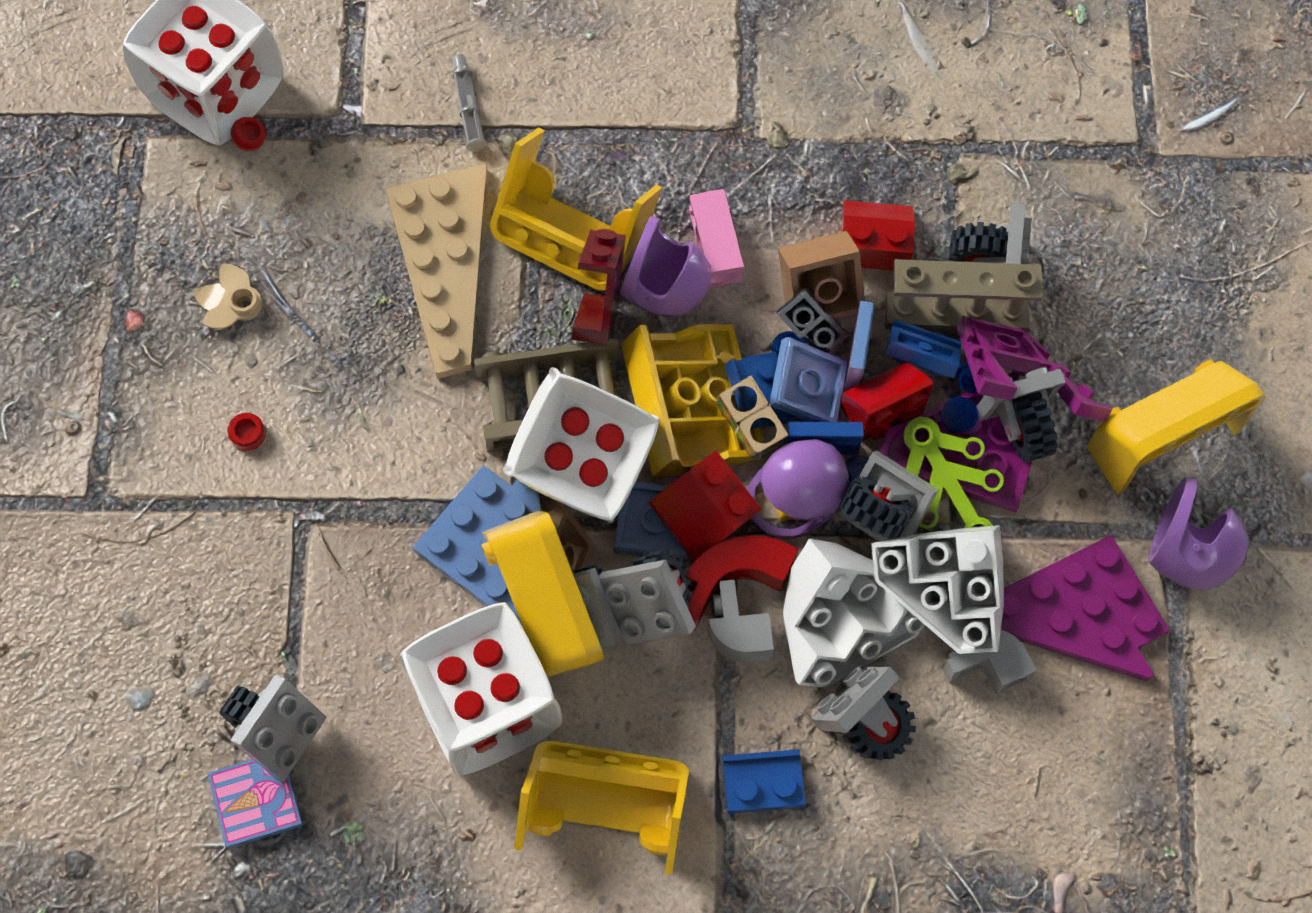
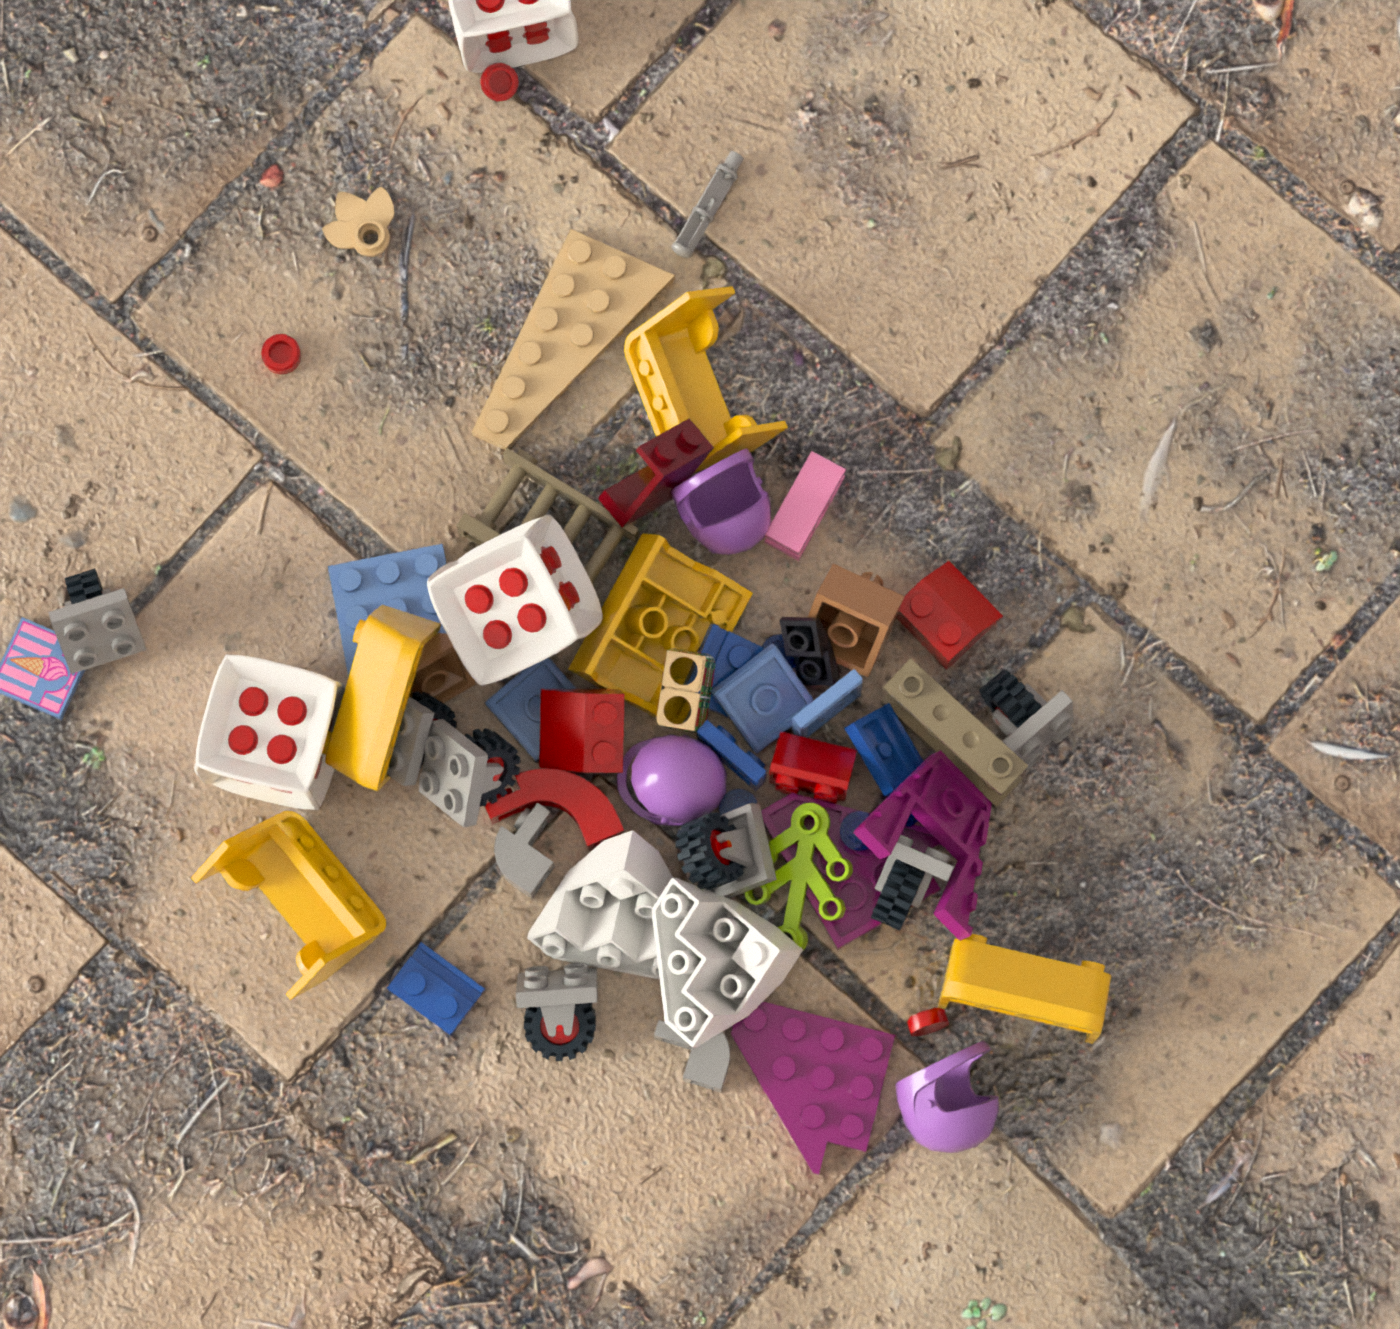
camera: 45 degrees right, 10 degrees up
none -> red tile [907,1008,949,1037]

